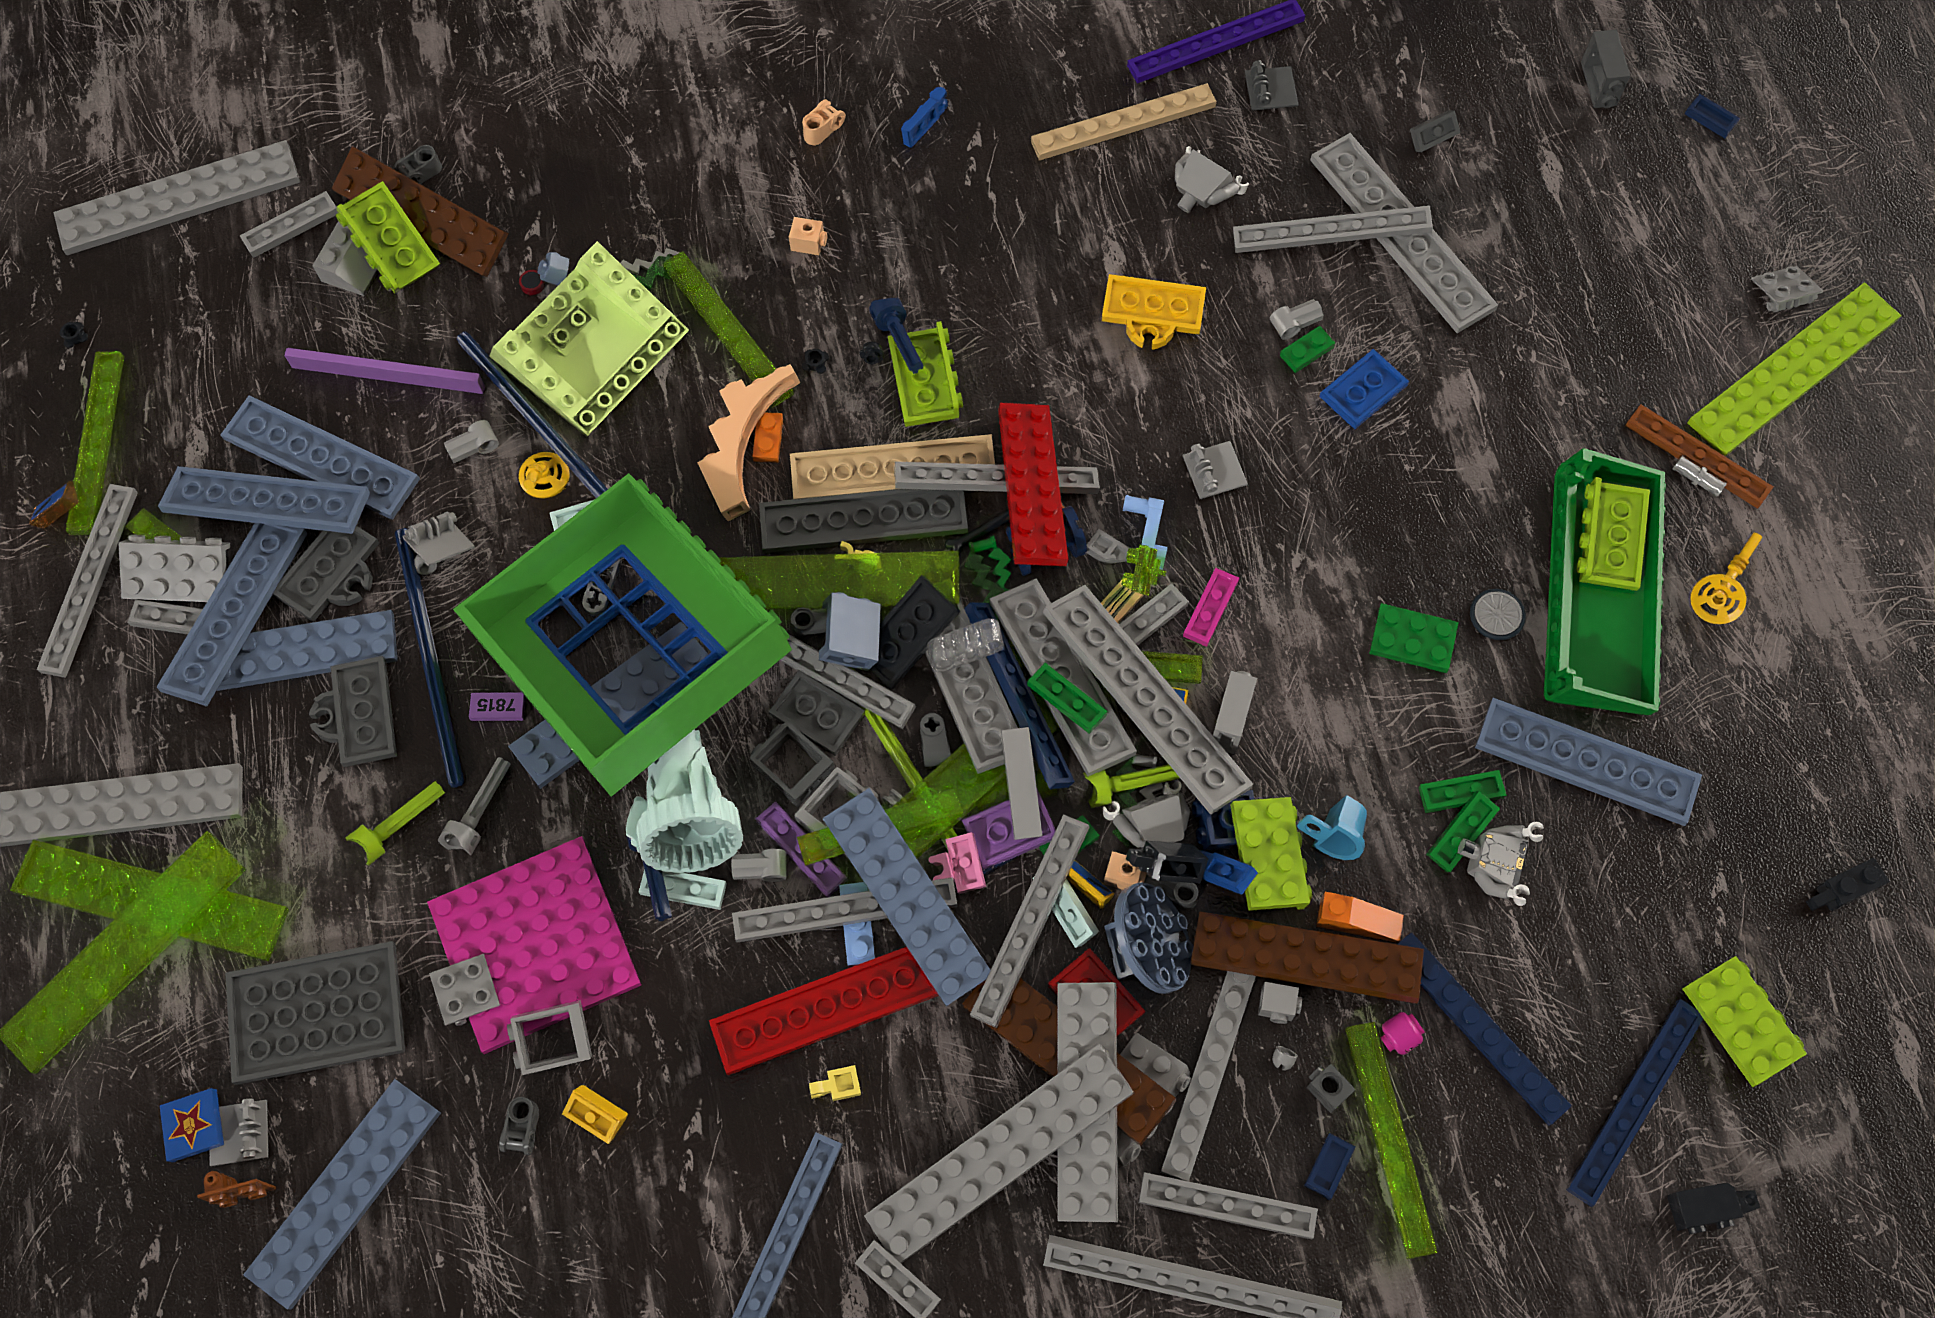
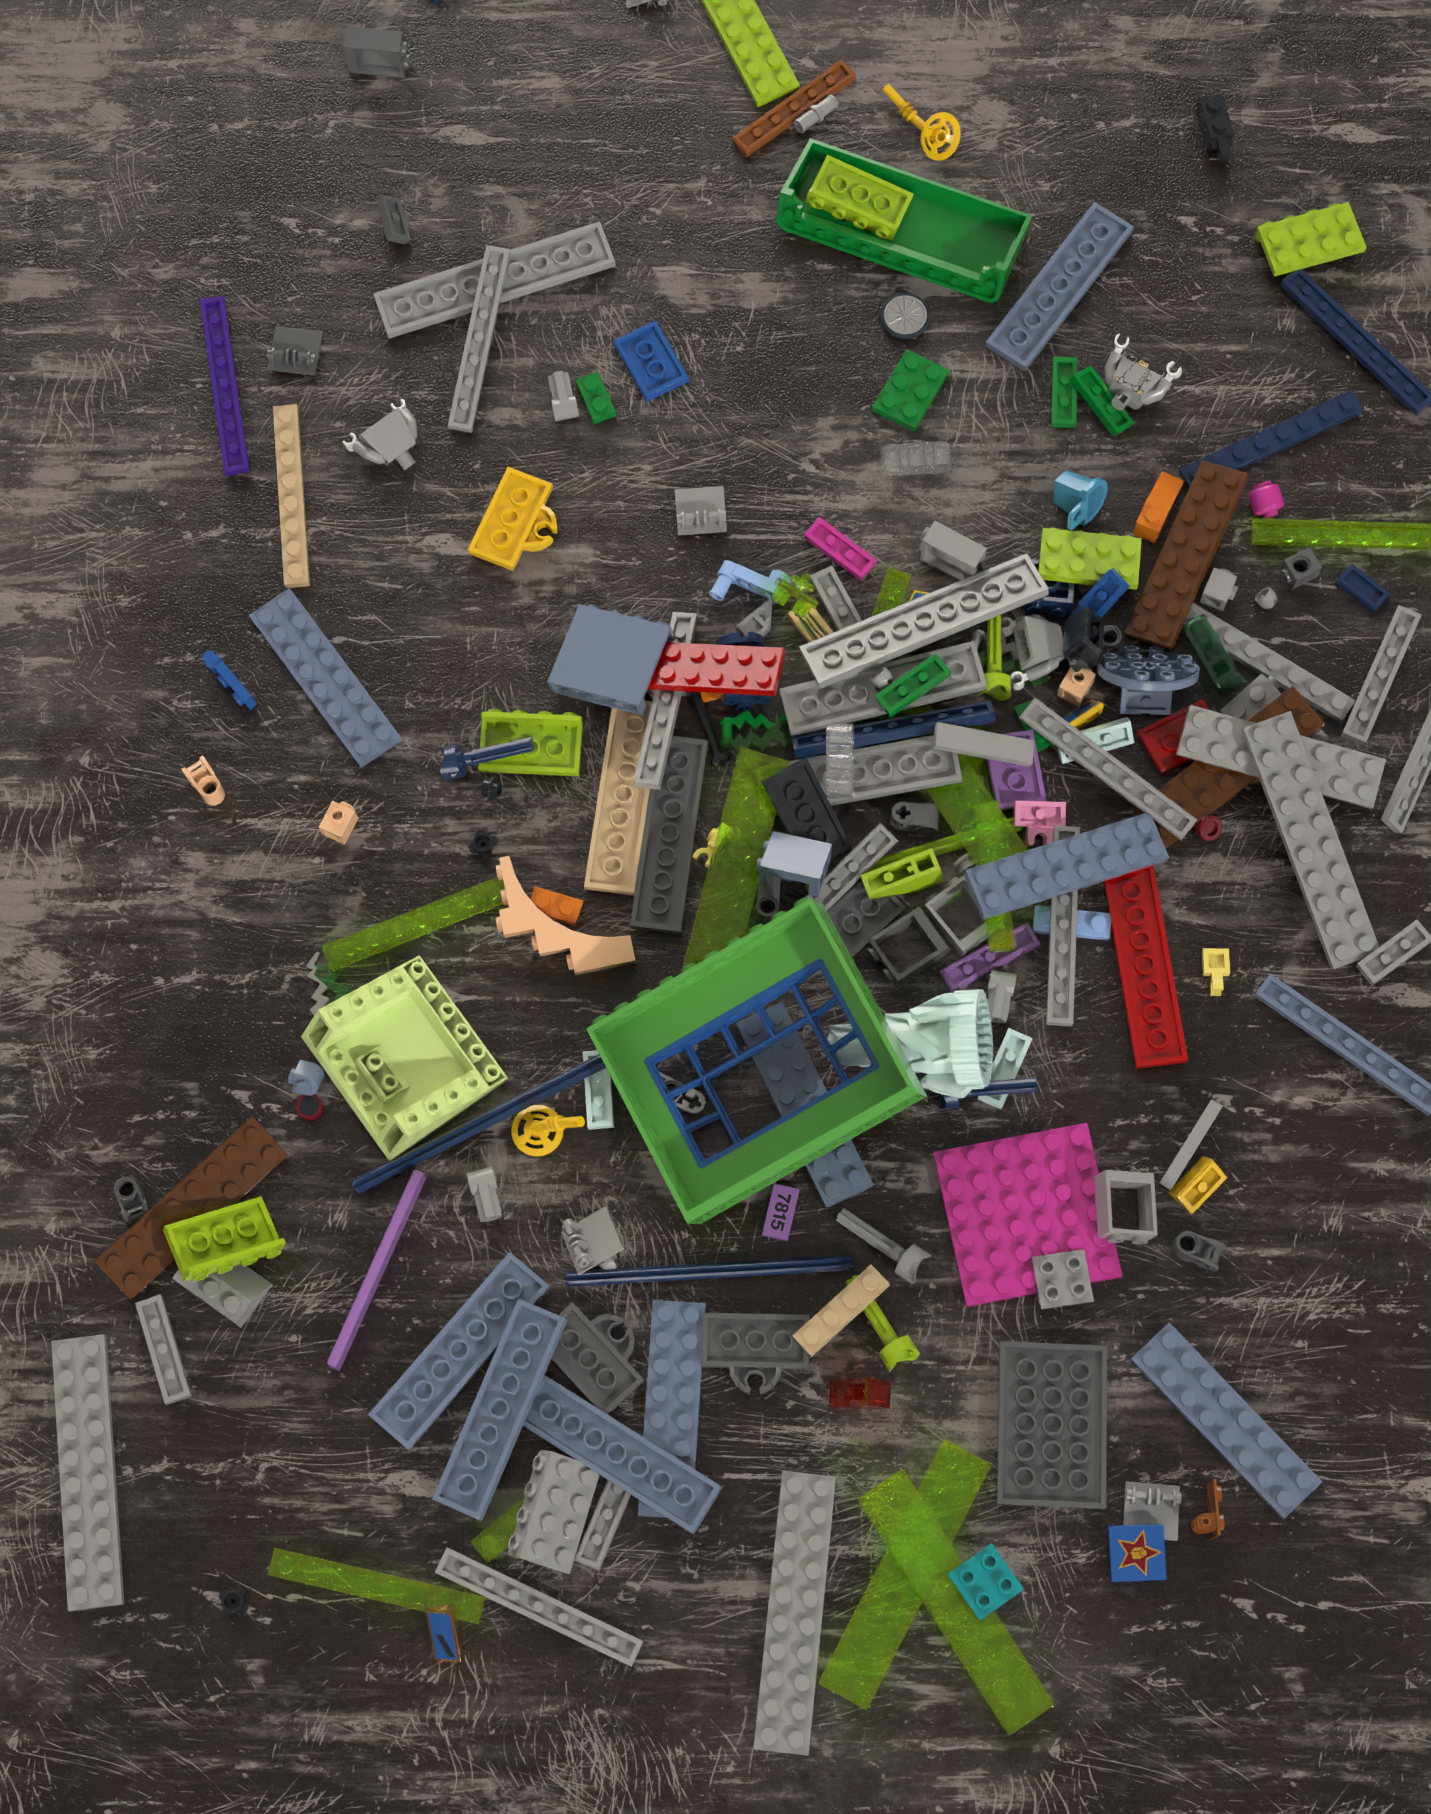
camera: 75 degrees left, 5 degrees up
none -> sand blue plate [249,588,402,768]
none -> sand blue panel [547,604,675,716]
none -> tan plate [793,1265,890,1357]
none -> clear red slope [829,1377,891,1410]
none -> lime slope [860,848,945,899]
none -> light grey hinge [870,667,893,689]
none -> clear beam [880,441,952,476]
none -> teal bracket [948,1543,1024,1620]
none -> light grey beam [1160,1099,1223,1190]
none -> clear green slope [1183,614,1246,695]
none -> dark red tile [1196,814,1222,841]

